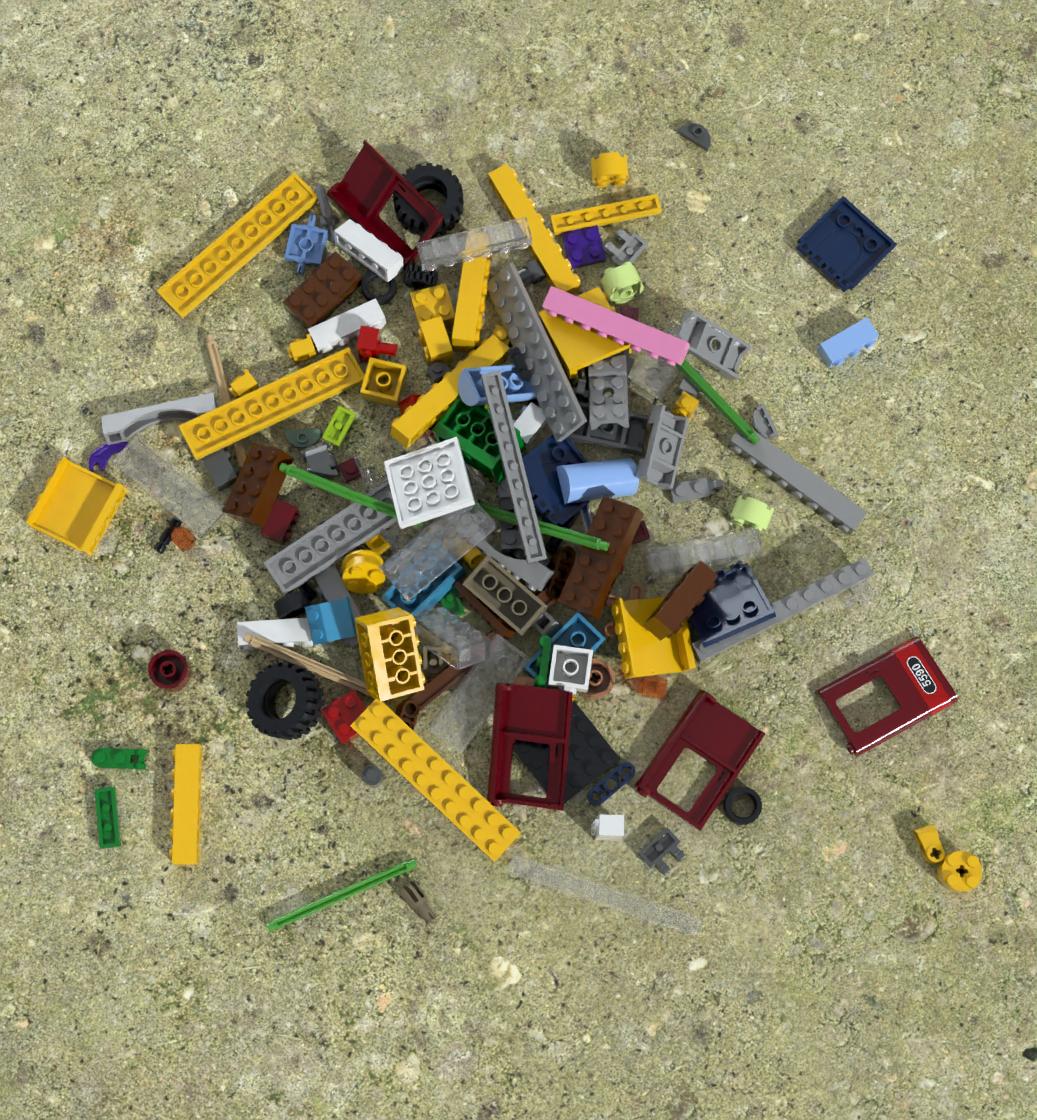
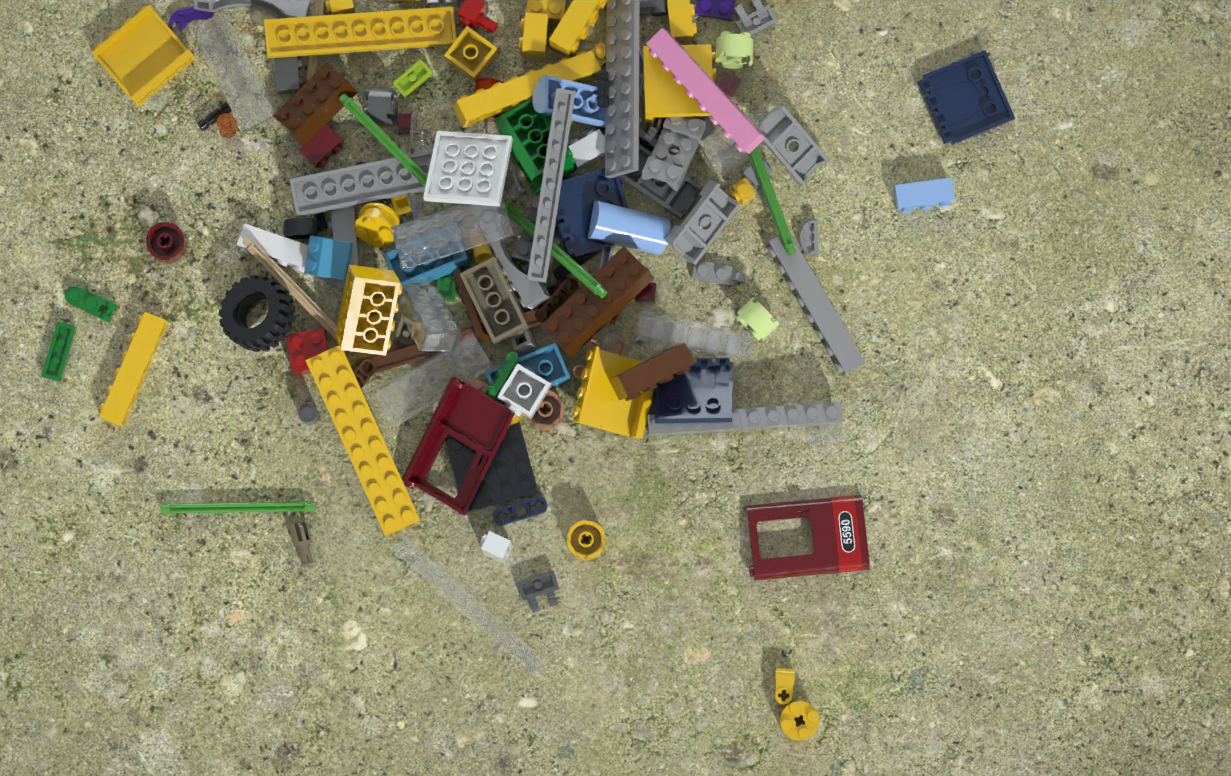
camera: 25 degrees right, 5 degrees up
sand green plate [284,429,322,449] -> none
dark grey brick [427,360,451,384] -> none
dark red piece [635,689,766,831] -> none
clear orange brick [638,676,668,701] -> none
black tyre [723,787,762,825] -> none
none -> yellow brick [567,520,606,560]

